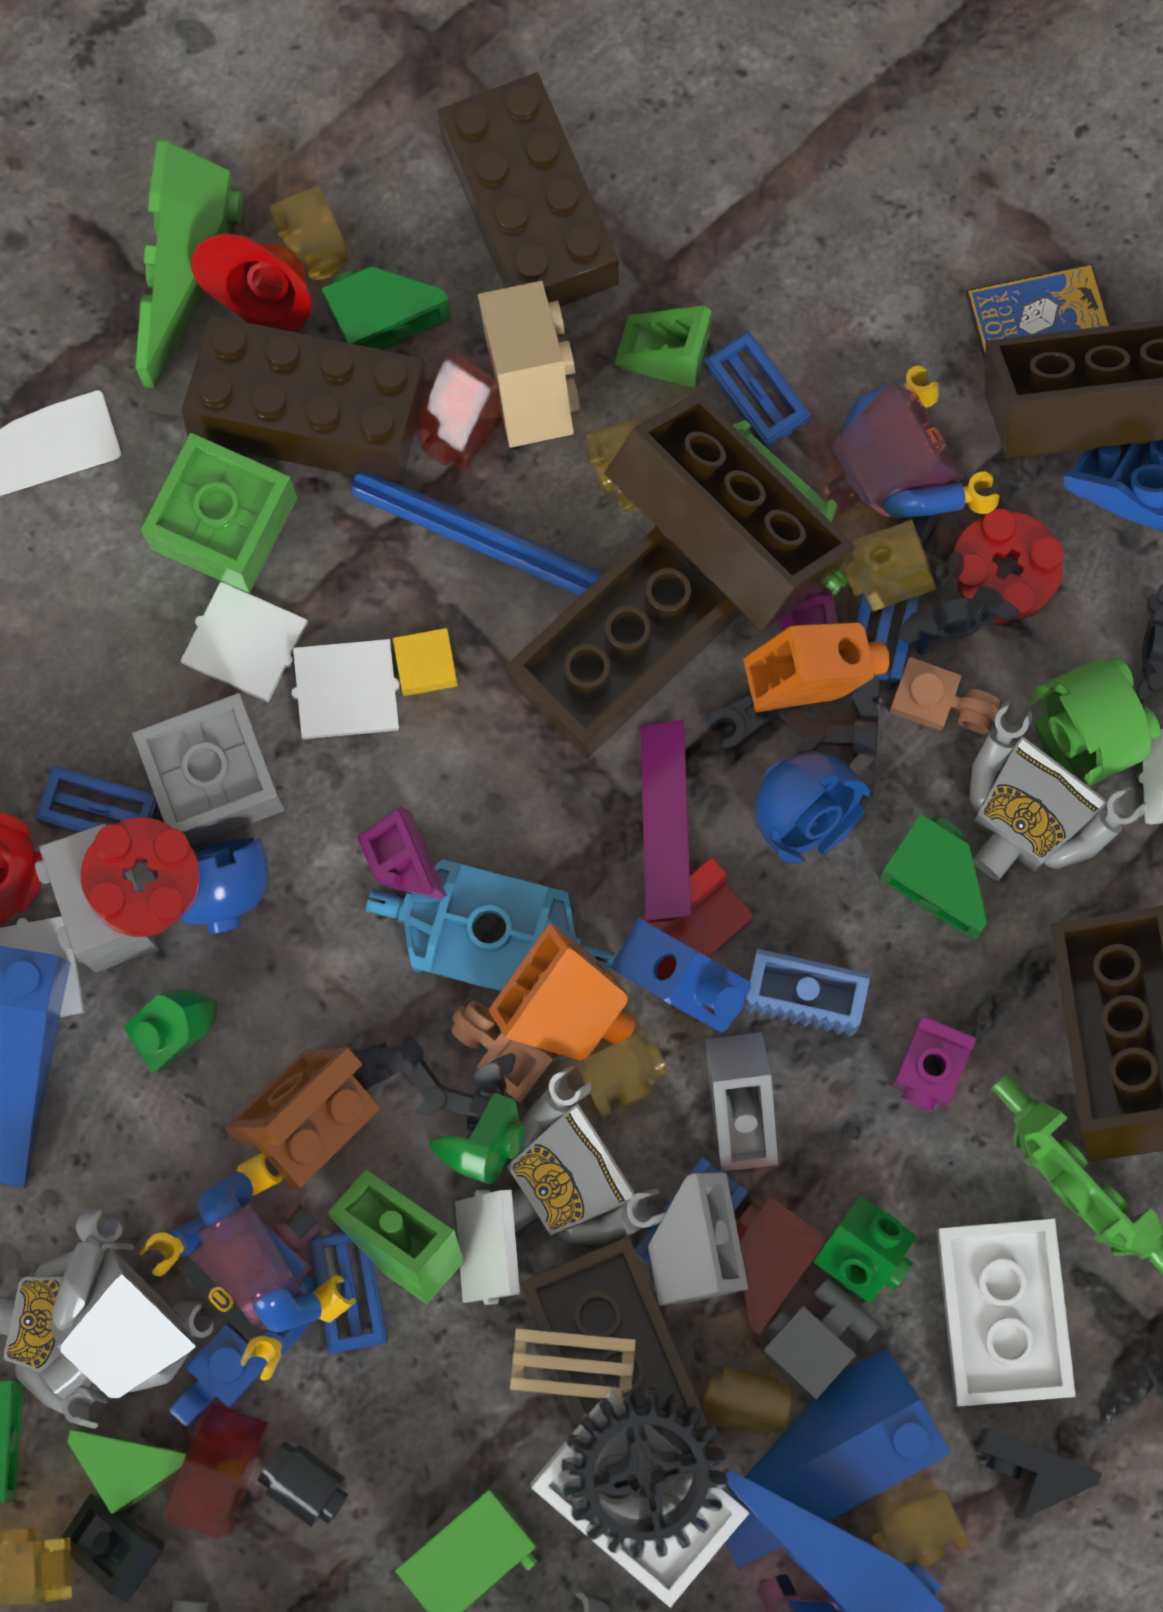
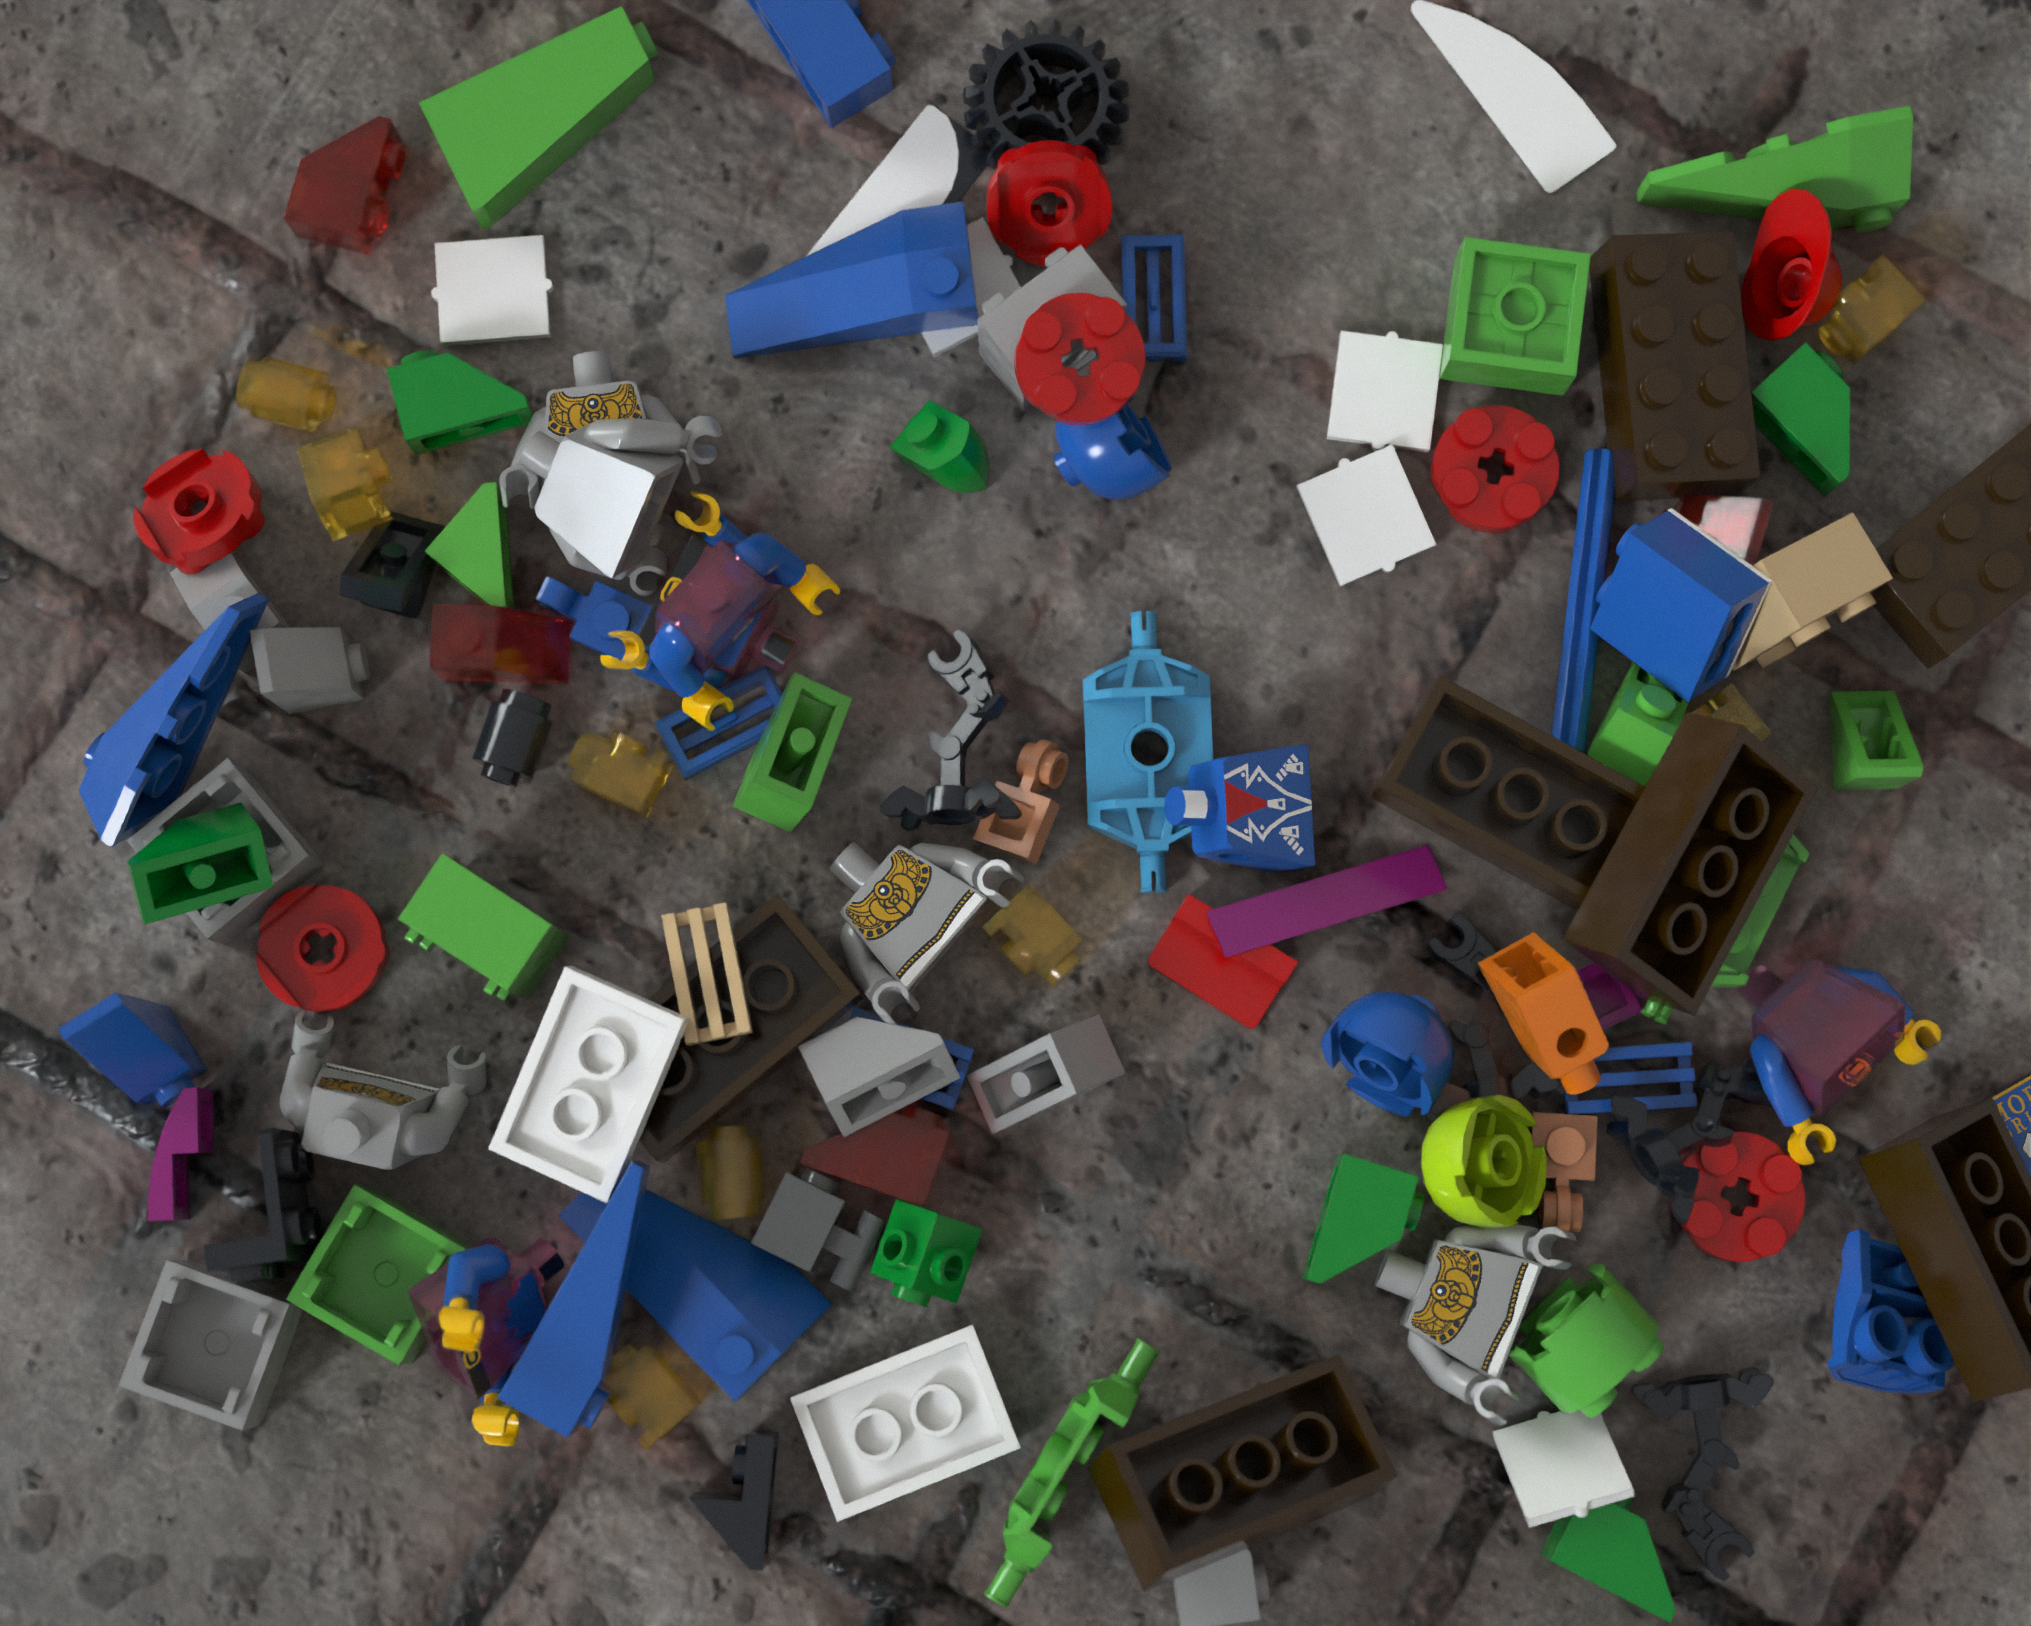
camera: 70 degrees right, 5 degrees up
light grey container [132,693,285,846] -> none
dark orange bracket [224,1047,381,1188] -> none
magenta tile [357,806,447,900] -> none
yellow tile [393,628,458,696] -> none
green plate [428,1093,525,1184] -> none
white piece [455,1190,520,1305] -> none
orange torso [488,923,635,1061] -> none
black gear [561,1387,728,1559] -> none
blue torso [610,917,751,1033] -> none
blue tile [703,330,811,449] -> none
medium blue brick [744,949,871,1038] -> none
clear yellow brick [844,520,937,611] -> none
magenta brick [892,1016,977,1112] -> none
none -> clear yellow brick [568,731,674,820]
none -> blue torso [1165,744,1315,873]
none -> lime cylinder [1421,1095,1547,1228]
none -> red plate [1431,405,1559,533]
none -> bright green slope [1587,662,1688,786]
none -> blue piece [1590,508,1773,702]

